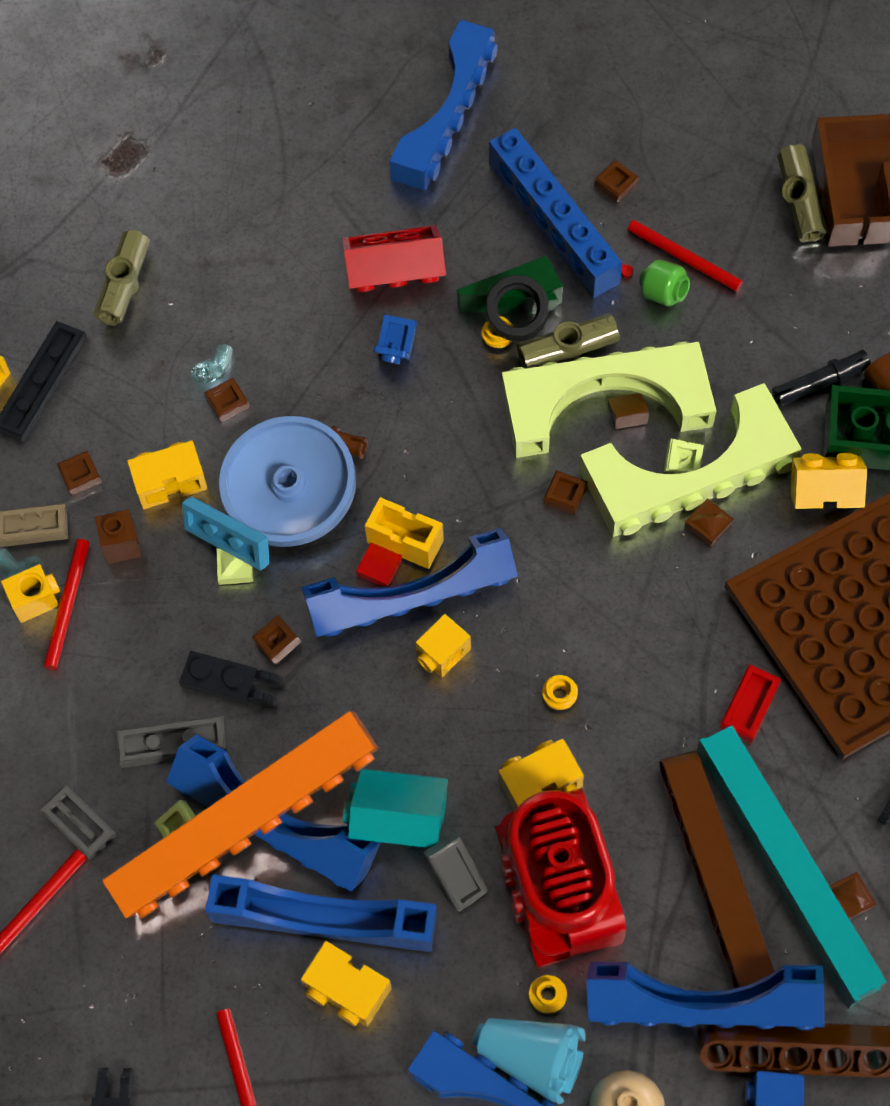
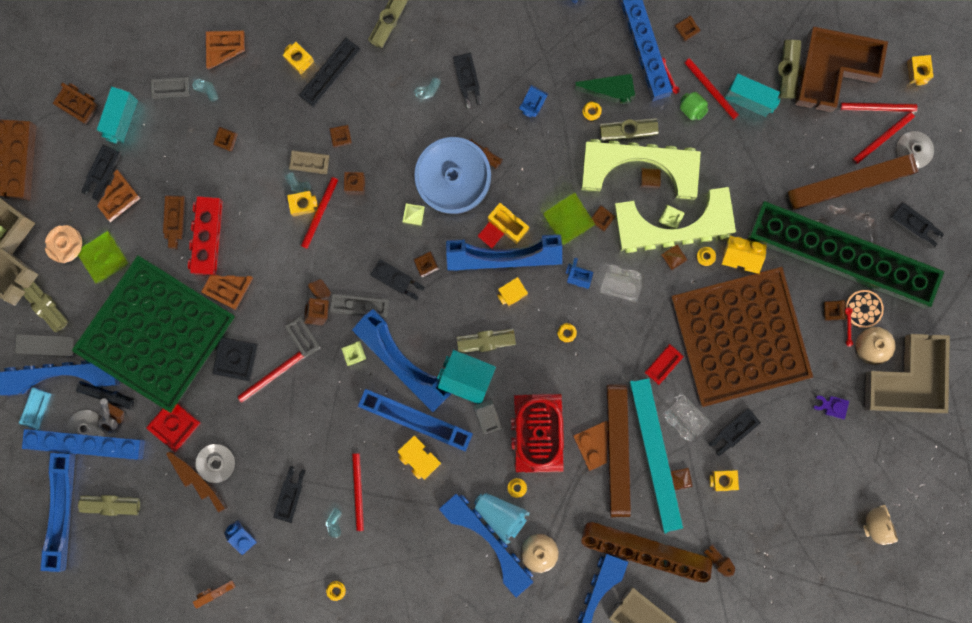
camera: 10 degrees right, 20 degrees up
orange brick [102,711,379,919] -> none
yellow brick [127,440,208,510] -> none
dark azure plate [182,496,270,571] -> none
reddish brown tile [204,378,250,423] -> none
slope [342,225,446,292] -> none
black tyre [486,275,548,341] -> none
yellow brick [498,739,584,811] -> none
blue arch [586,962,825,1030] -> none
black pin [772,349,871,407] -> none
none -> reddish brown brick [304,298,329,326]
none -> reddish brown slope [308,279,331,300]
none -> black hinge [453,52,482,108]
none -> olive piece [457,329,516,353]
none -> clear neon green plate [543,193,596,245]
none -> blue bracket [565,258,594,289]
none -> dark orange wing [573,420,608,471]
none -> clear bracket [600,265,644,303]
none -> clear bracket [663,395,711,442]
none -> yellow plate [697,247,716,266]
none -> teal brick [725,74,781,117]

